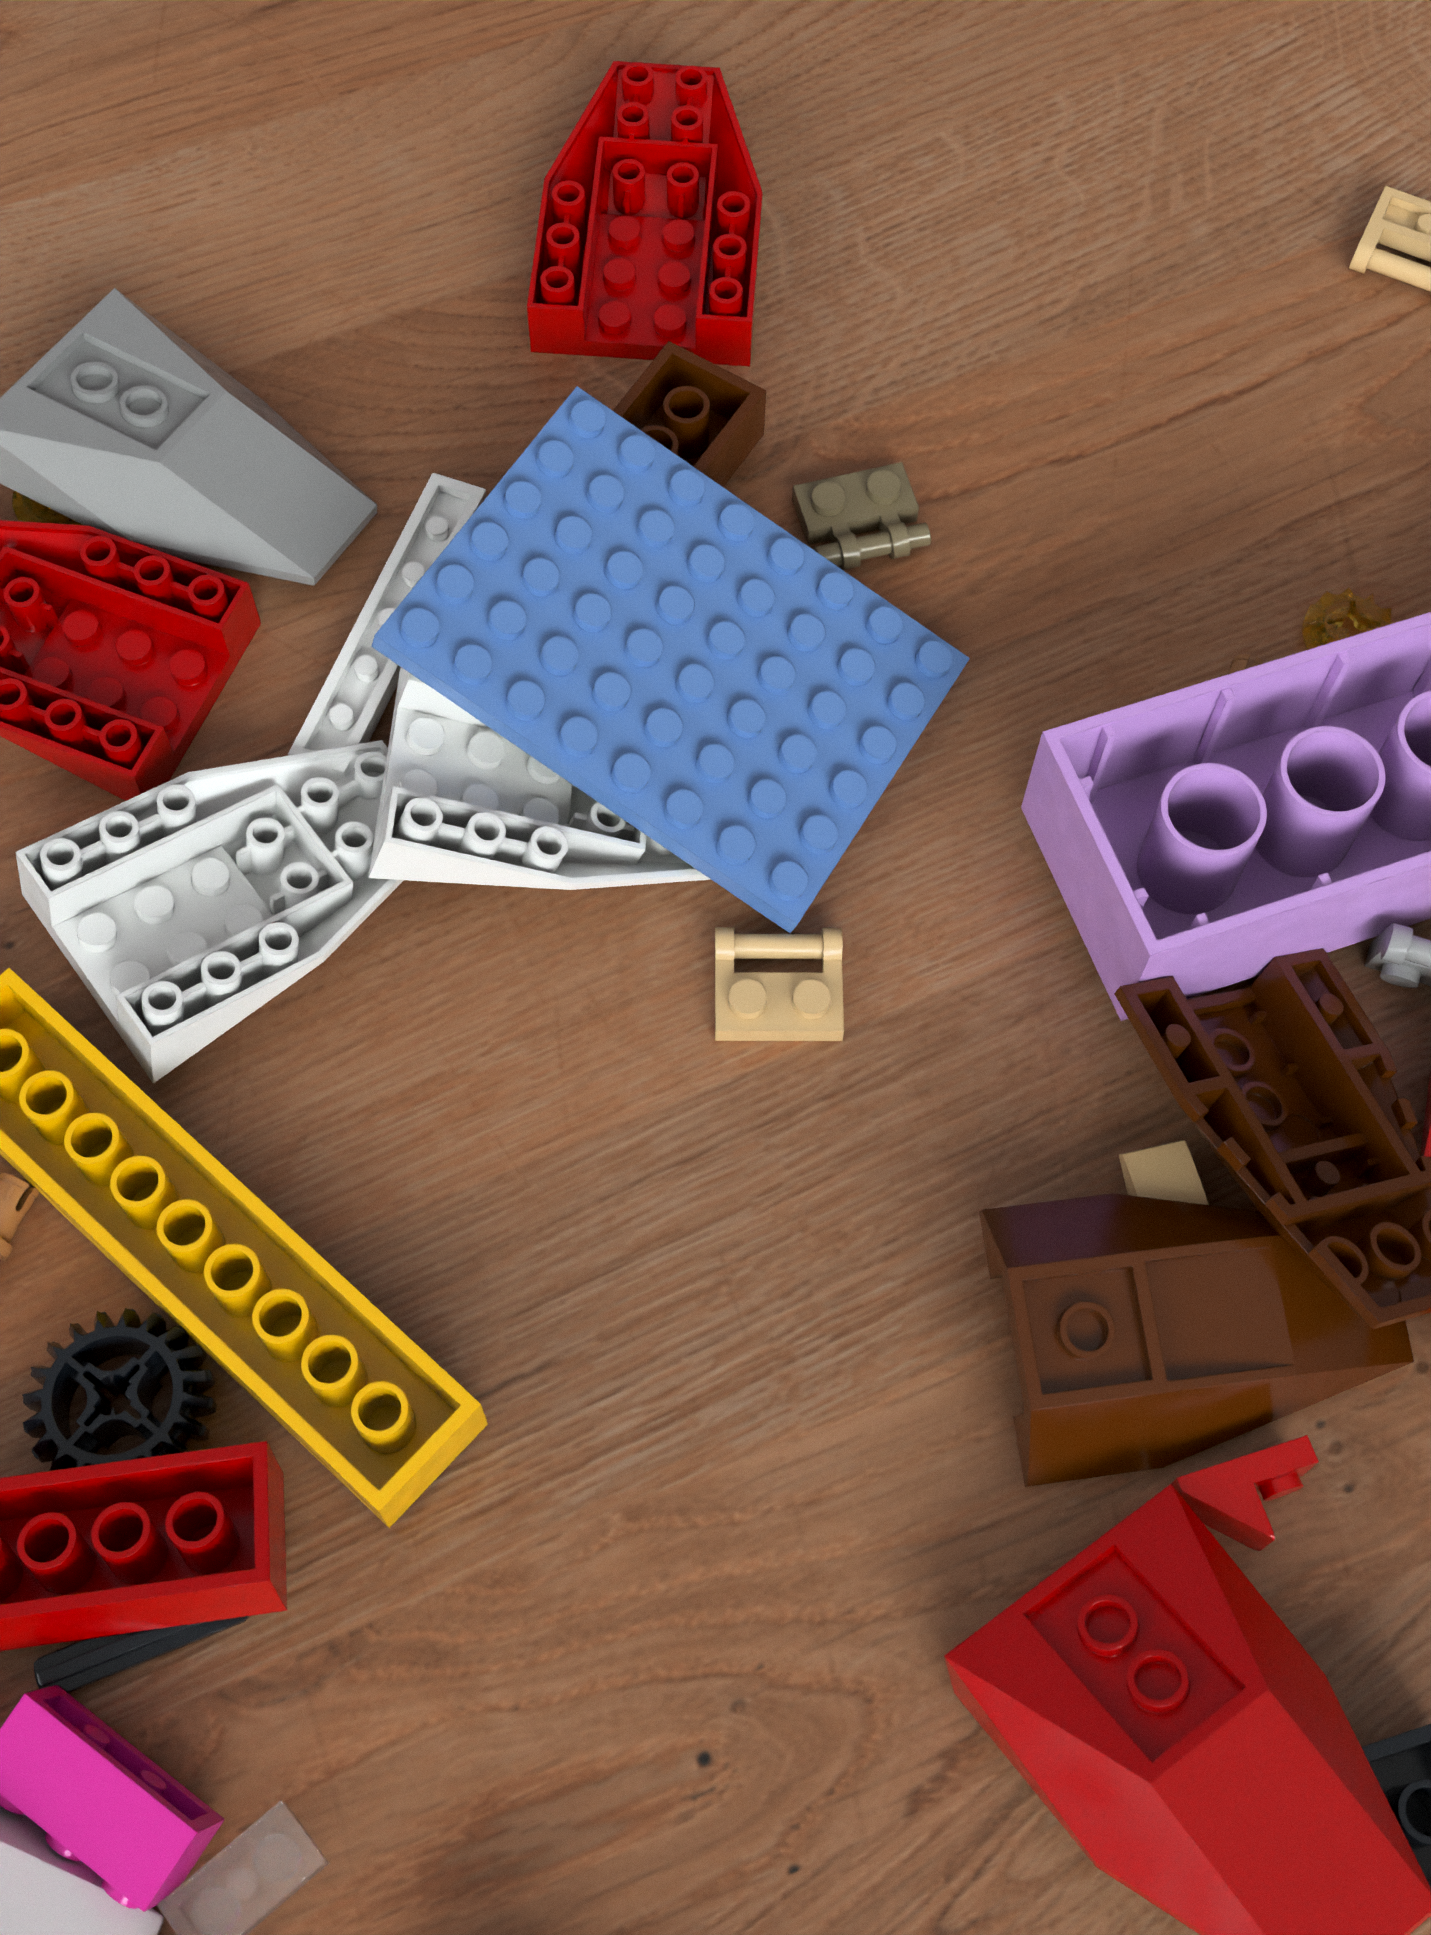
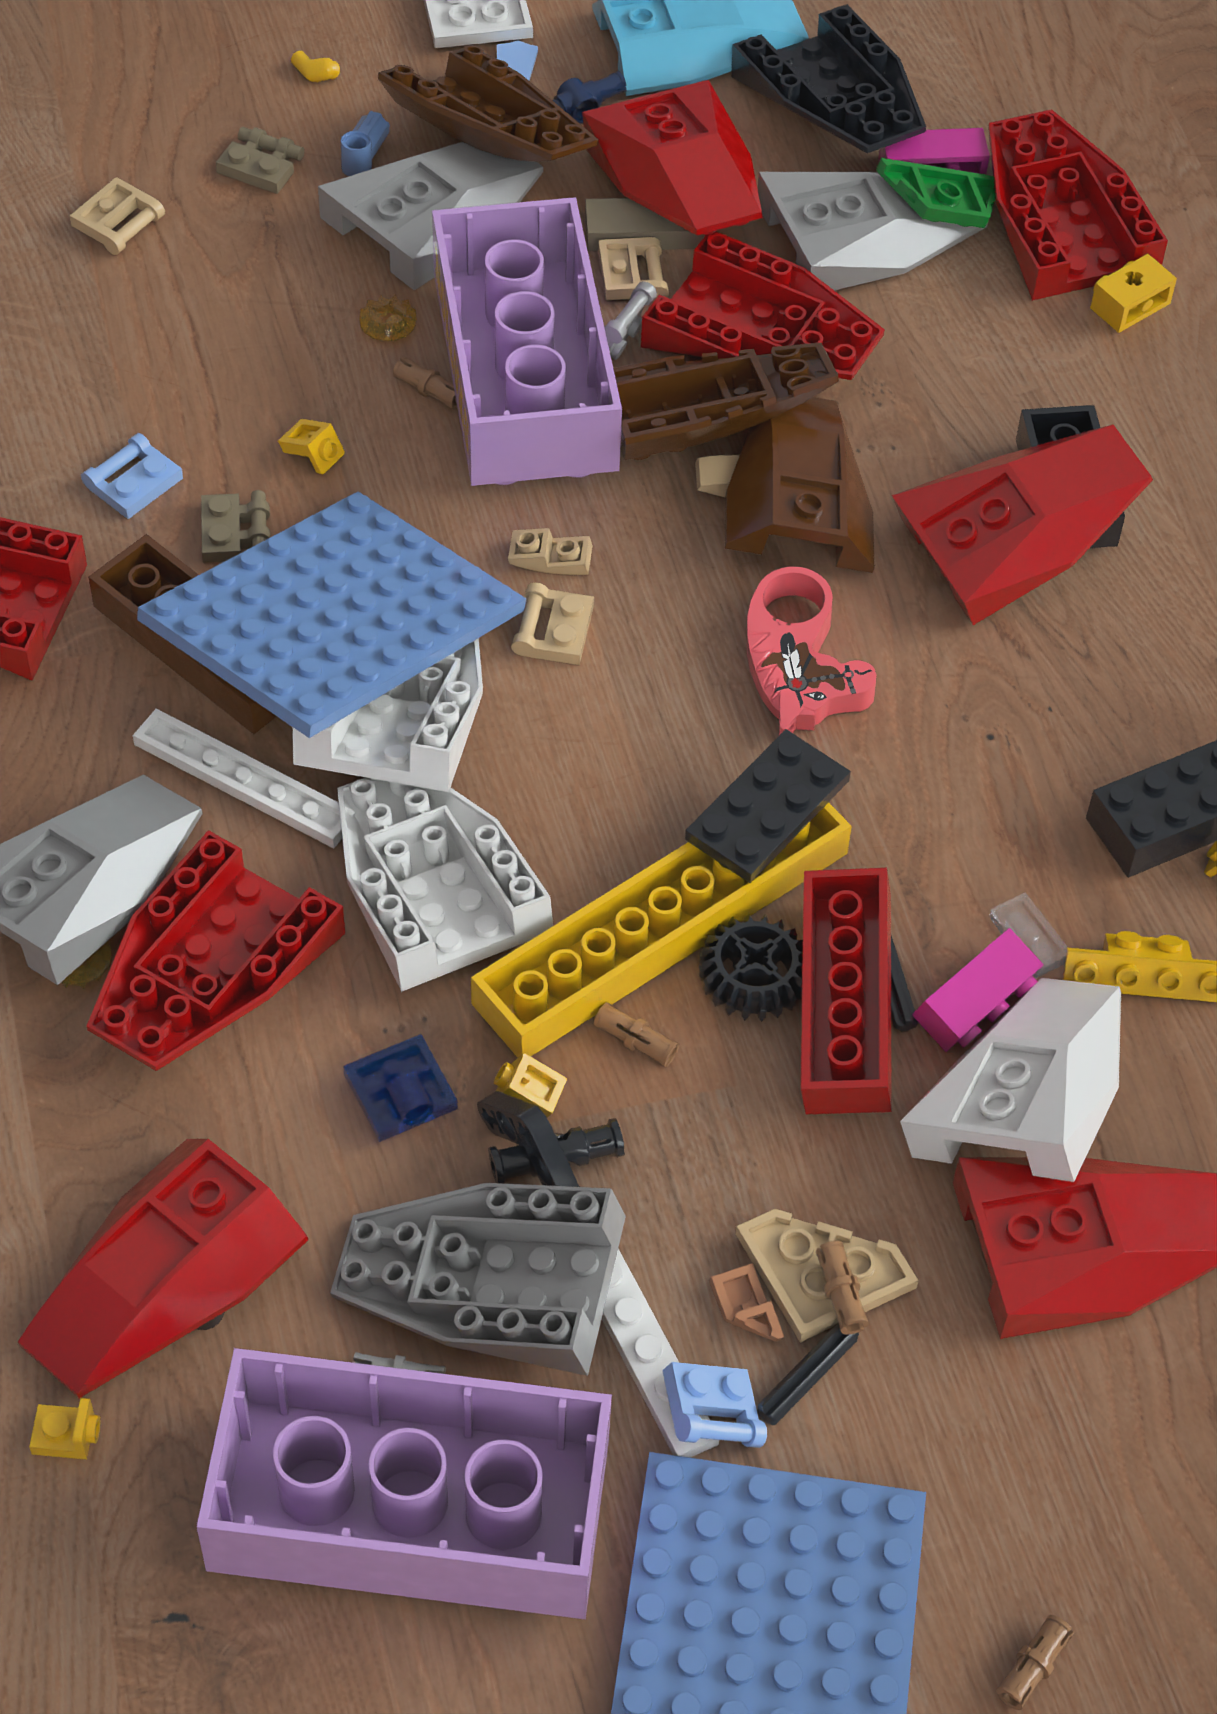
camera: 80 degrees left, 10 degrees down
red slope [1171,1435,1319,1551] -> none
none -> light blue plate [81,433,183,519]
none -> yellow bracket [278,419,345,474]
none -> tan slope [508,528,593,575]
none -> black plate [685,729,851,883]
none -> coral animal [747,567,876,735]

